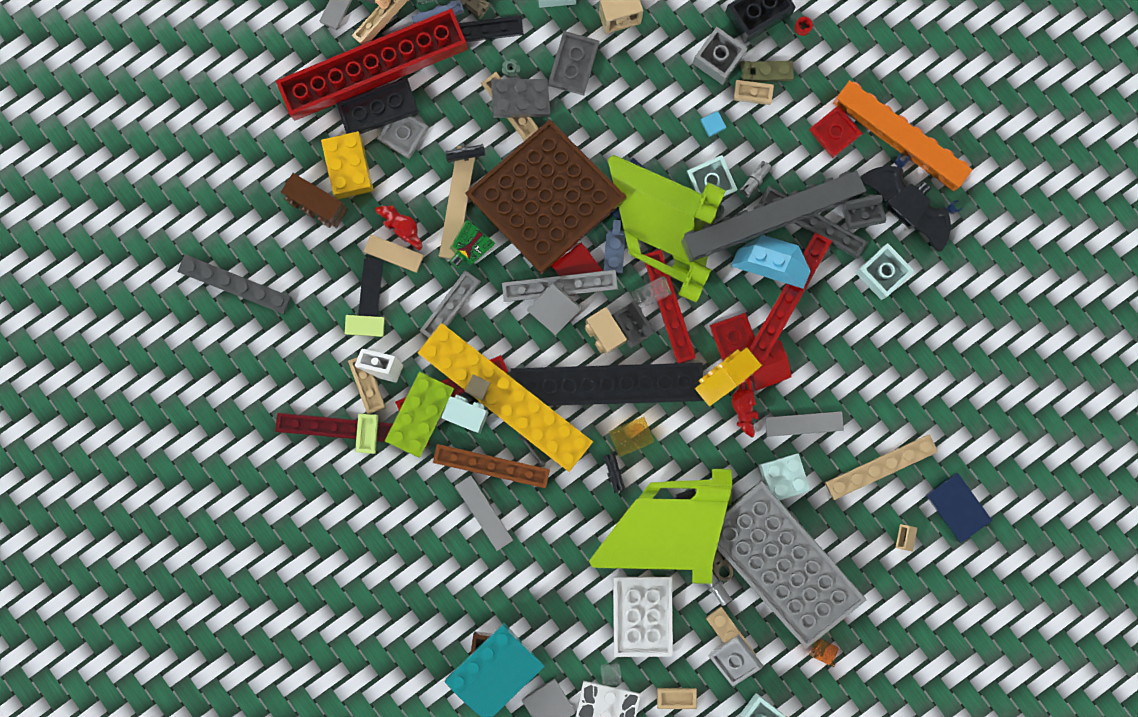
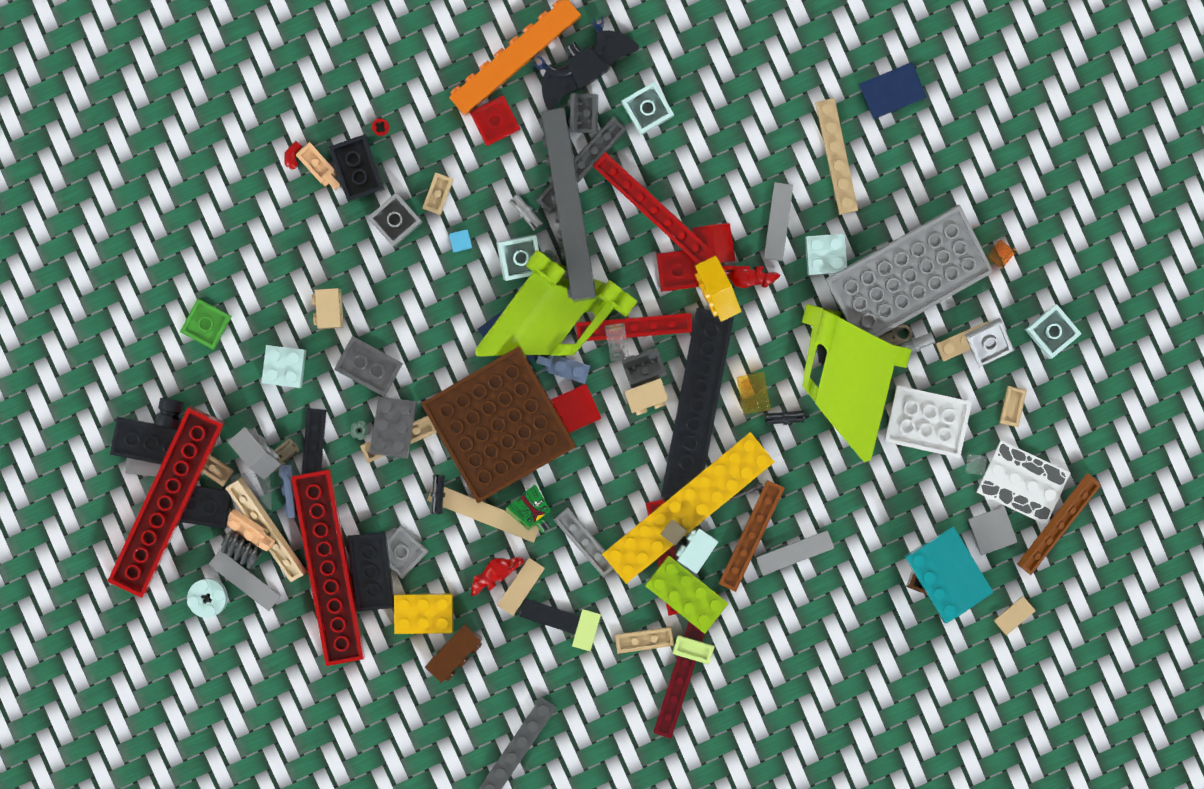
camera: 70 degrees left, 5 degrees up
white slope [355,349,404,383] -> none
light grey plate [502,270,618,302] -> none
light grey tile [527,282,581,335] -> none
medium azure wedge [731,235,810,289] -> none
olive plate [740,61,794,82] -> none
tan piece [896,524,917,552] -> none

